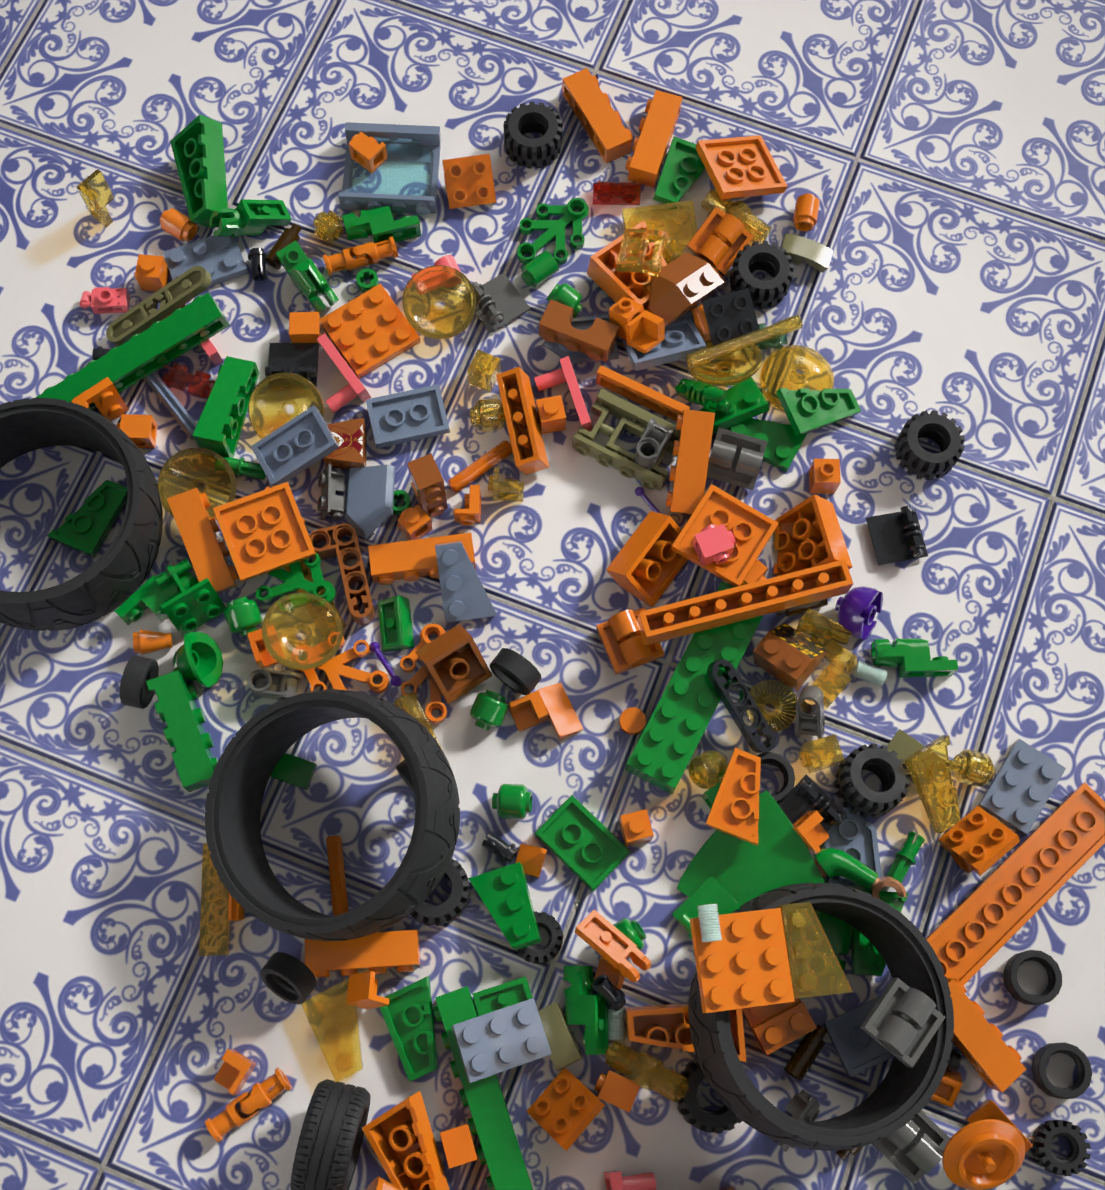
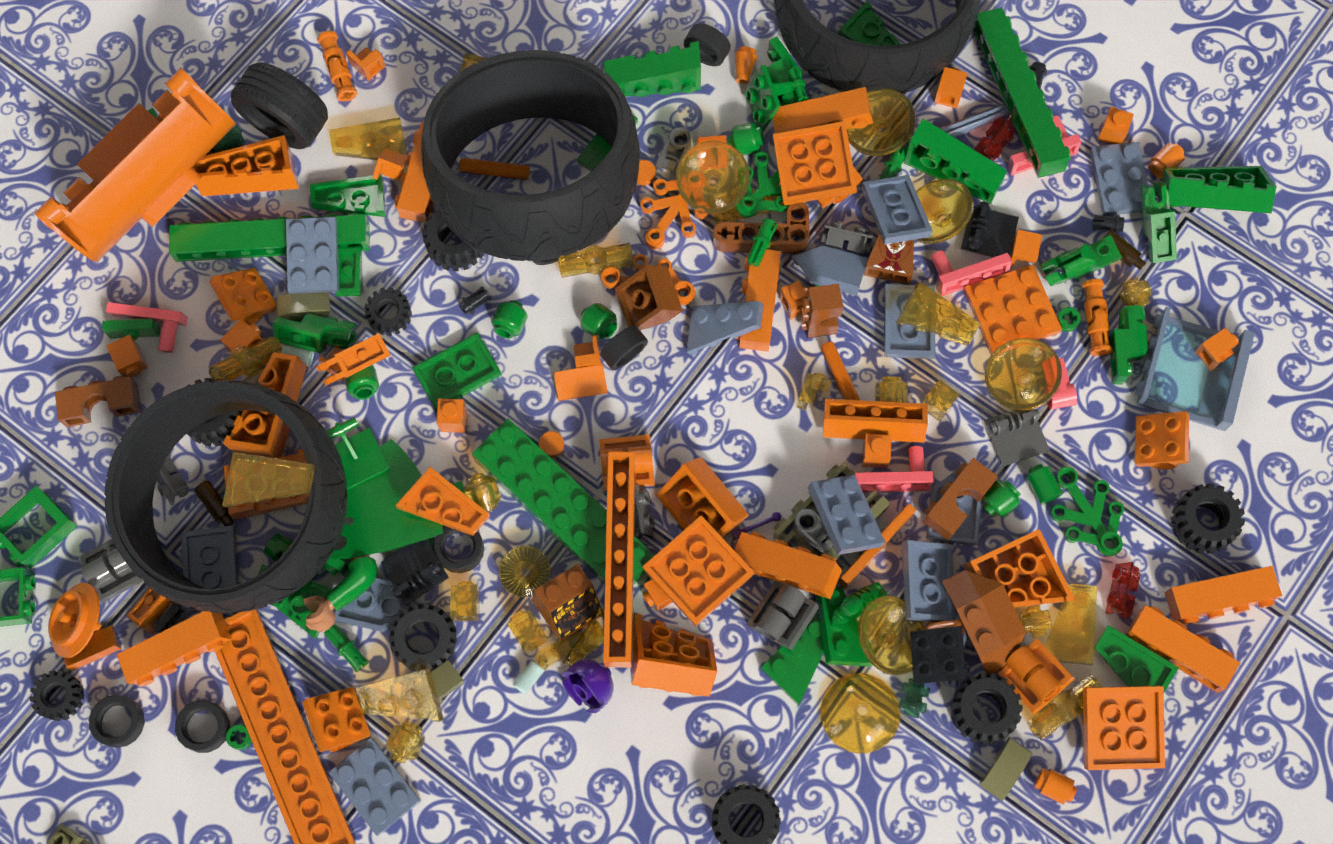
camera: 110 degrees right, 0 degrees up
orange plate [72,377,129,421] -> none
clear yellow panel [76,169,114,228] -> none
coral piece [79,287,130,314] -> none
olive piece [106,266,212,346] -> none
green helmet [173,632,223,688] -> none
black tyre [260,952,317,1005] -> none
dark purple hinge [369,642,402,687] -> none
green slope [377,595,414,652] -> none
orange panel [440,1124,478,1169] -> none
orange bracket [454,485,481,526] -> none
green wing [468,862,541,950] -> none
orange slope [515,844,547,878] -> none
black pin [592,974,626,1011] -> none
orange brick [608,296,644,341] -> none
clear yellow plate [616,228,669,277] -> none
orange panel [626,310,665,354] -> none
clear yellow piece [686,315,803,369] -> none
orange plate [690,908,795,1013] -> none
coral brick [692,524,736,567] -> none
light aqua piece [697,904,722,942] -> none
black beam [707,660,776,753] -> none
green wing [776,388,861,437] -> none
orange panel [792,810,829,854] -> none
dark grey piece [795,686,825,739] -> none
orange brick [809,459,841,494] -> none
dark grey plate [860,978,946,1068] -> none
black hinge [866,505,928,565] -> none
green plate [871,638,958,678] -> none
none -> green bush [226,725,252,750]
none -> green axle [747,218,778,267]
none -> sand blue plate [808,475,885,555]
none -> clear yellow wing [896,282,981,346]

